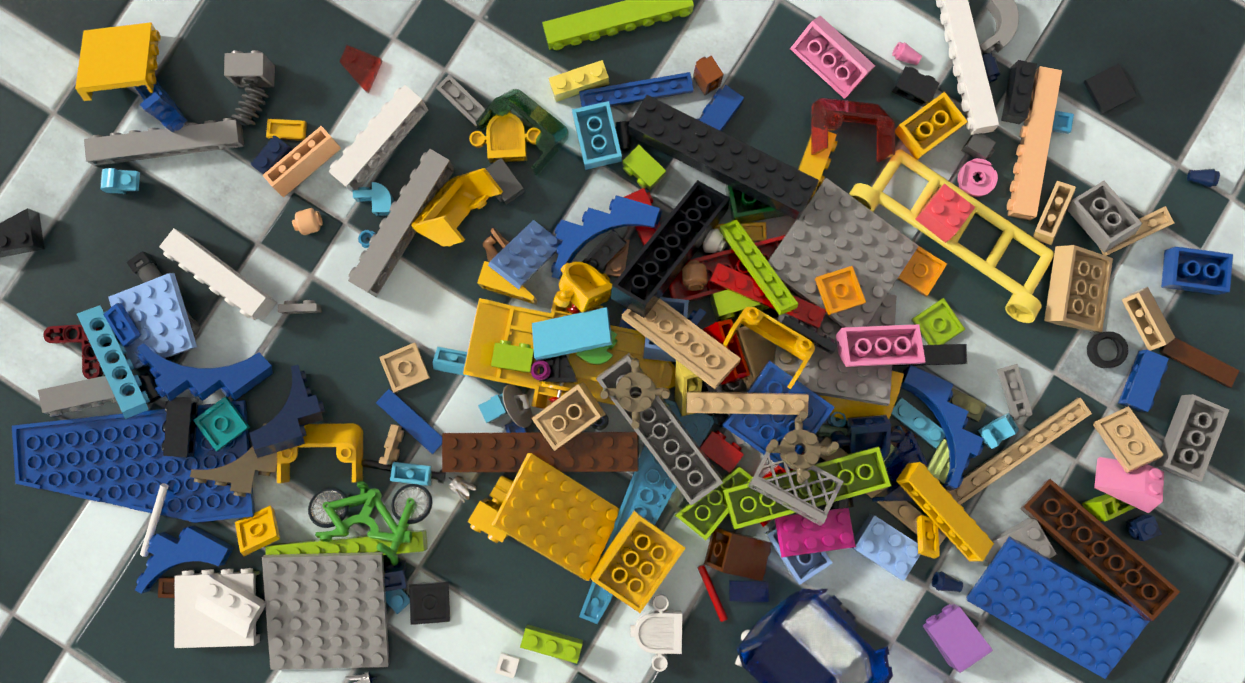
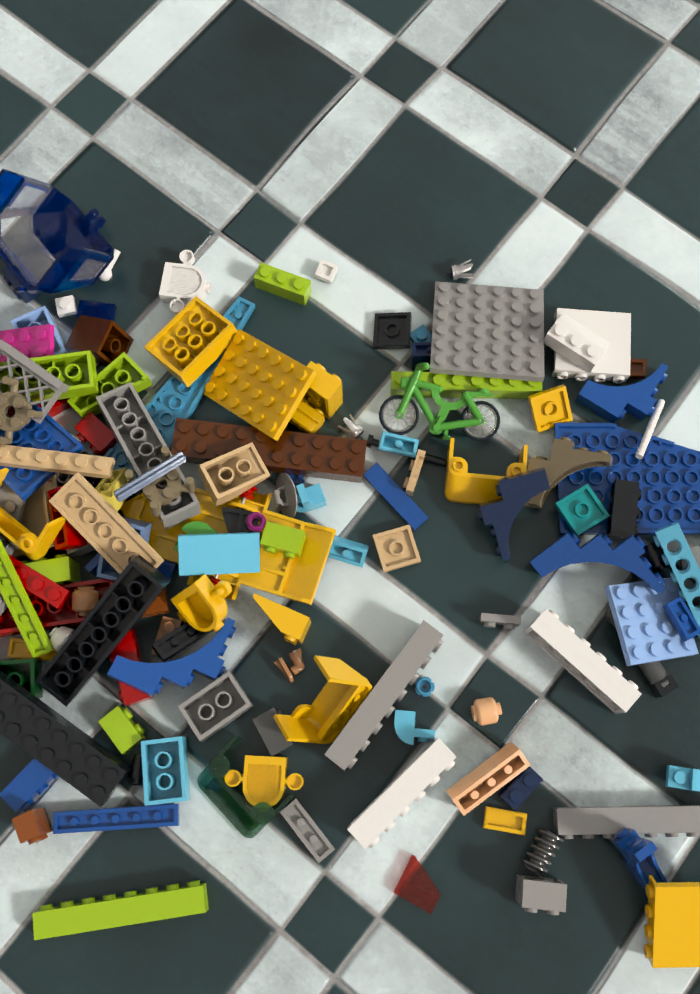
camera: 170 degrees left, 10 degrees down
medium blue plate [488,220,562,290] -> none
light yellow brick [549,60,609,102] -> none
red piece [697,564,728,622] -> none
none -> white plate [55,295,77,318]
none -> sand blue axle [113,452,186,502]
none -> light grey brick [177,671,254,742]

